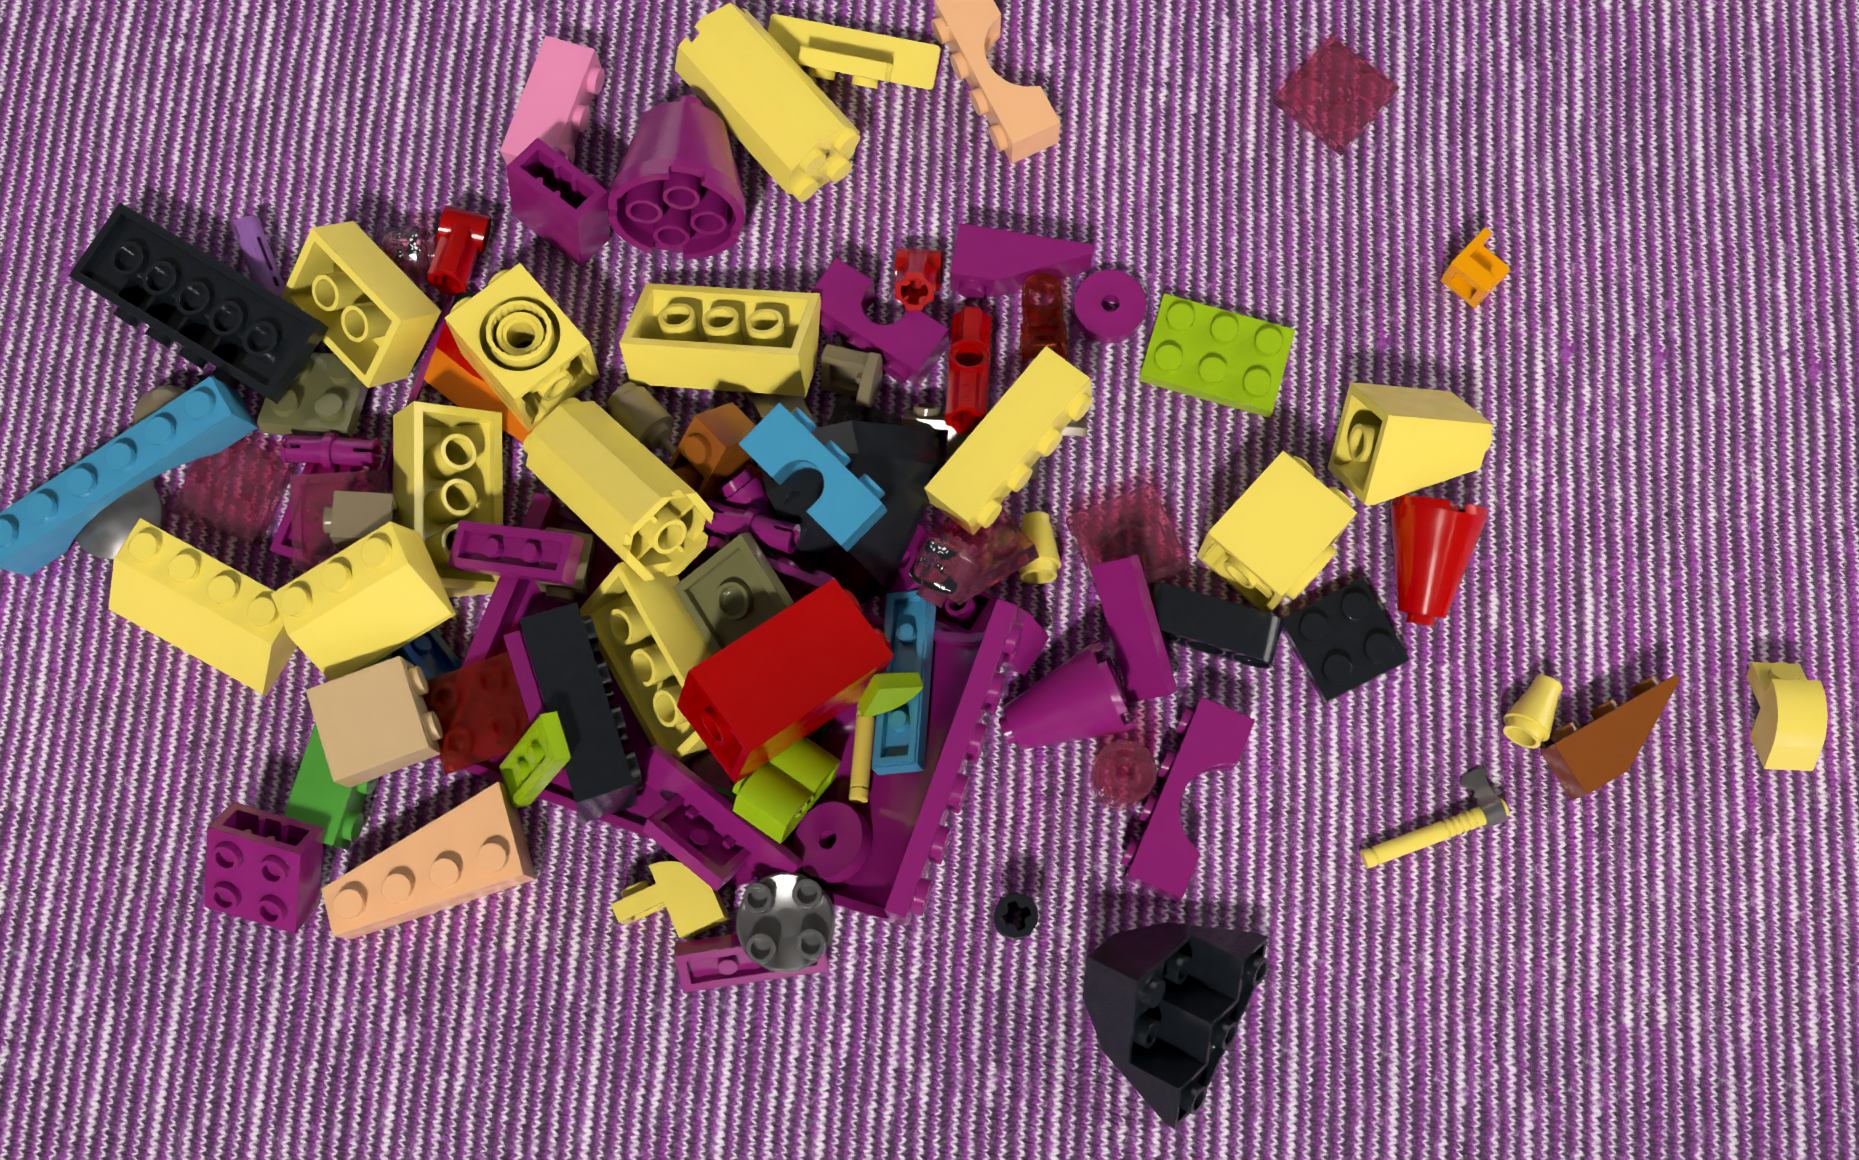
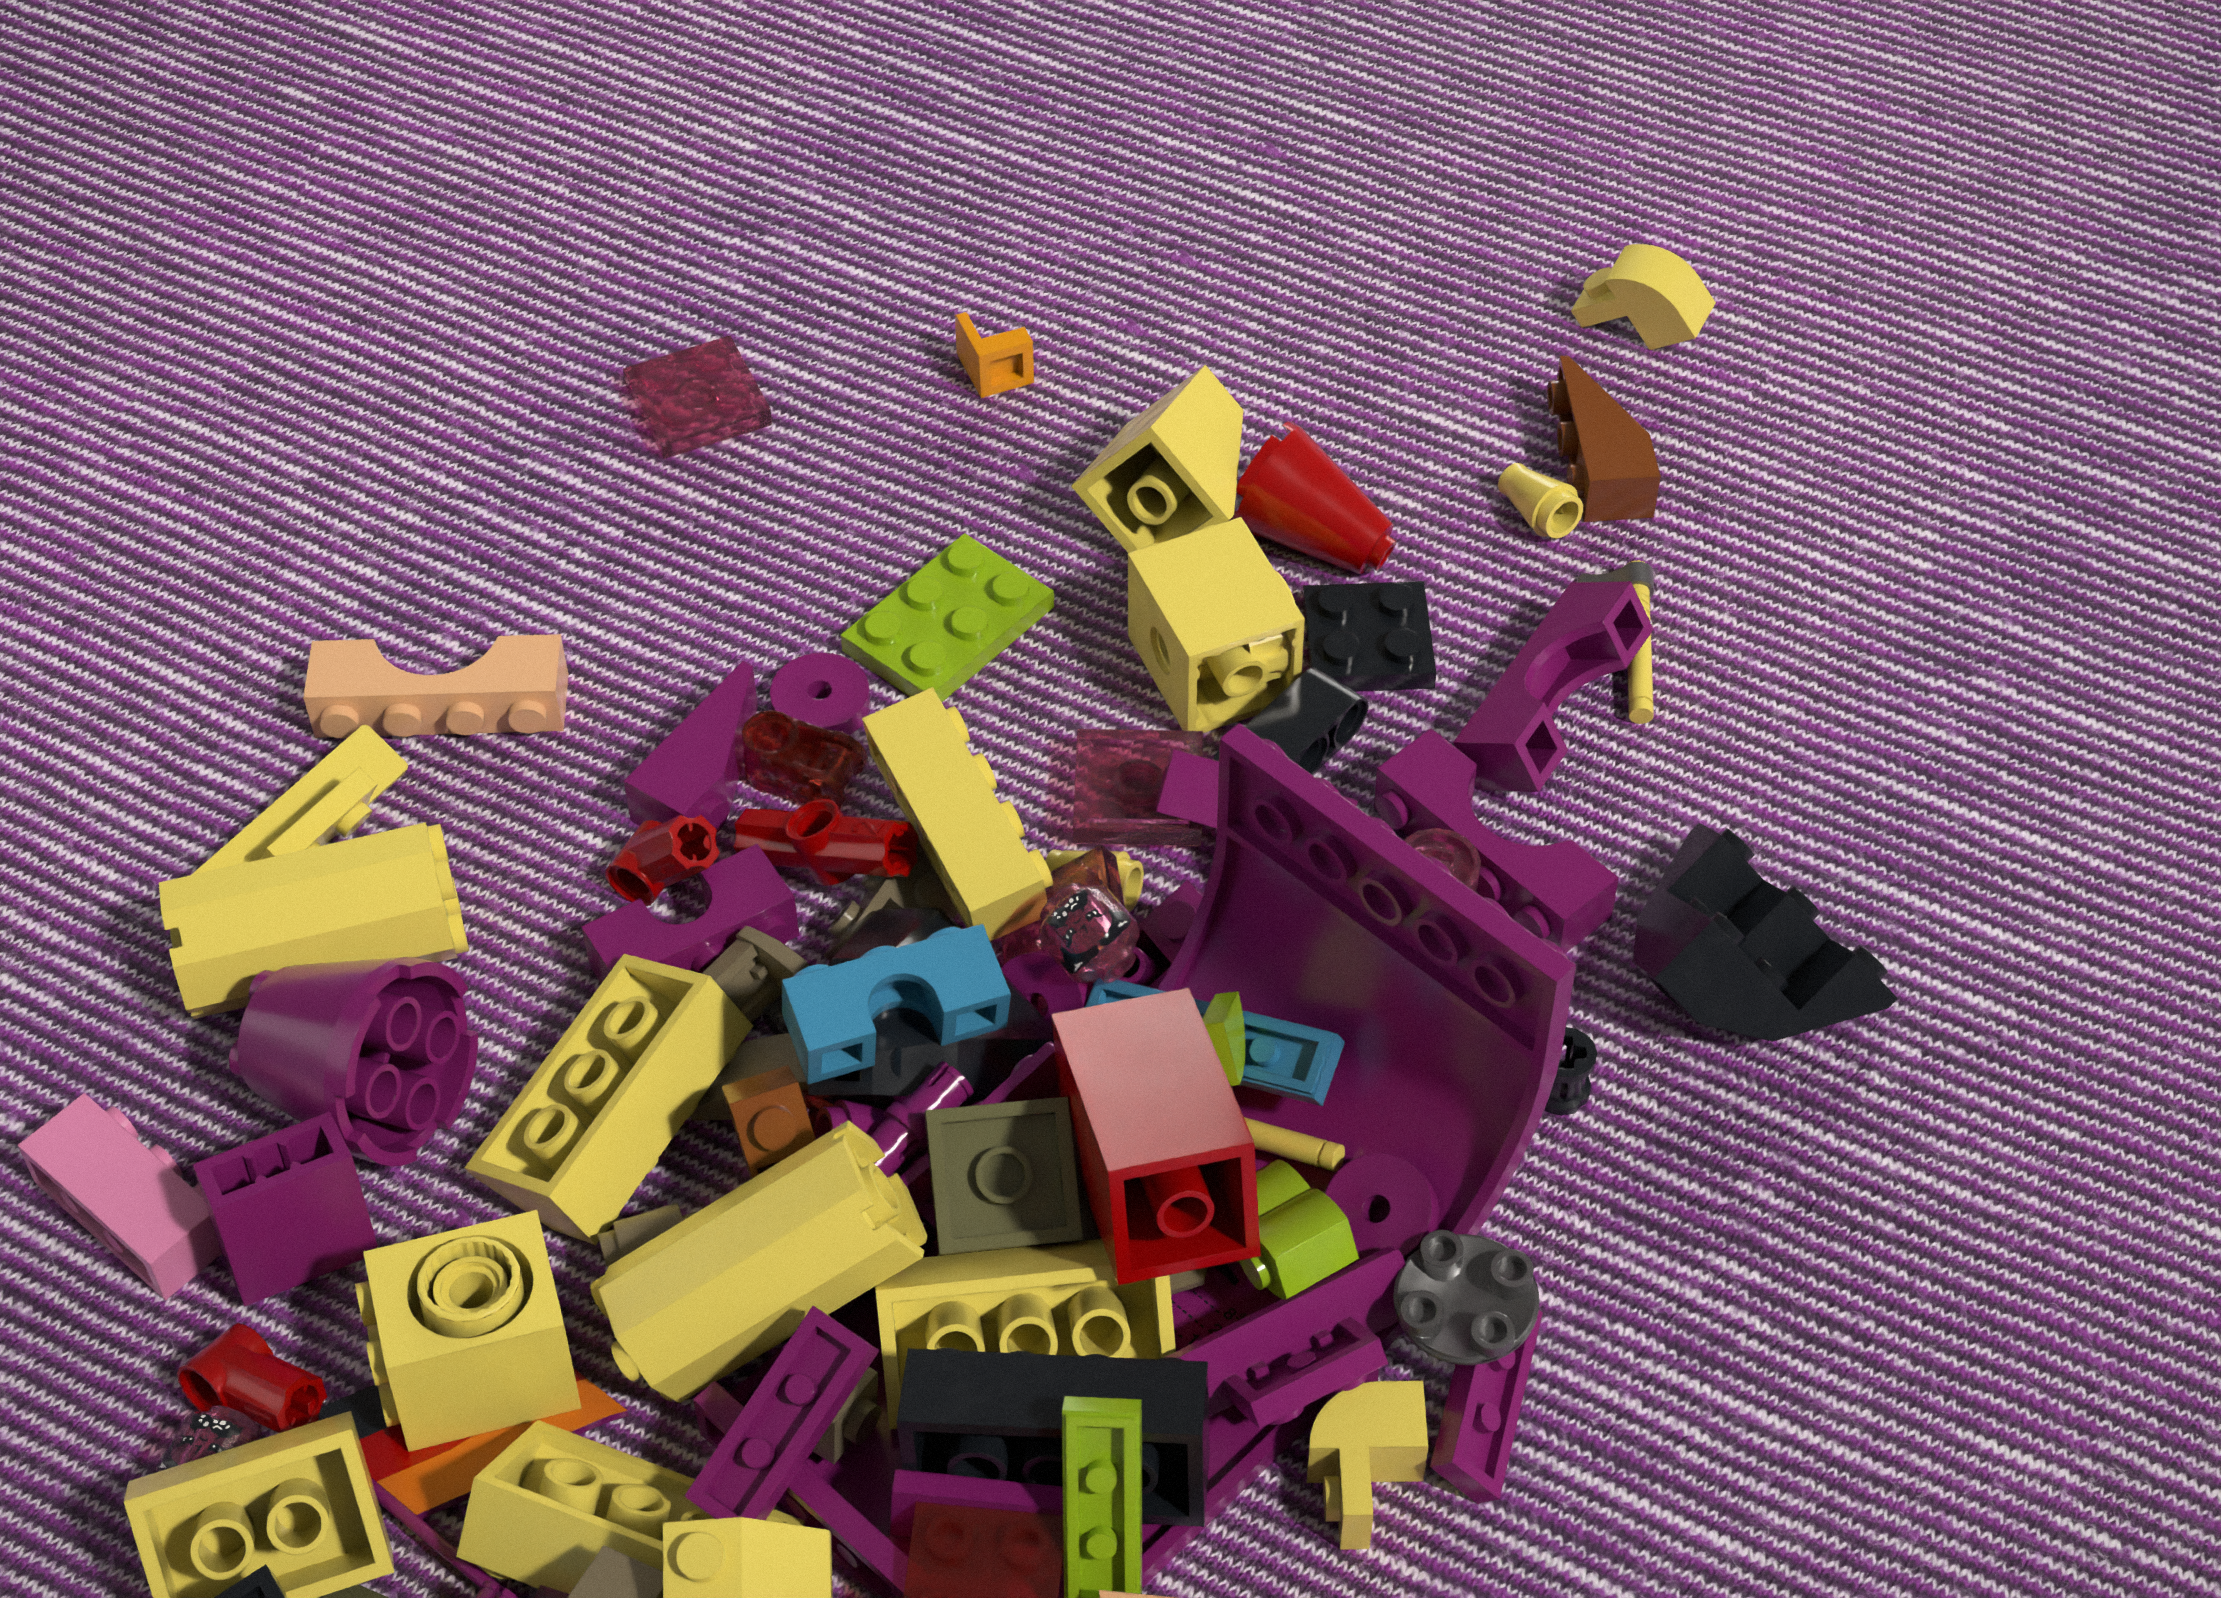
camera: 70 degrees left, 25 degrees down
none -> magenta arch [1453,581,1654,792]

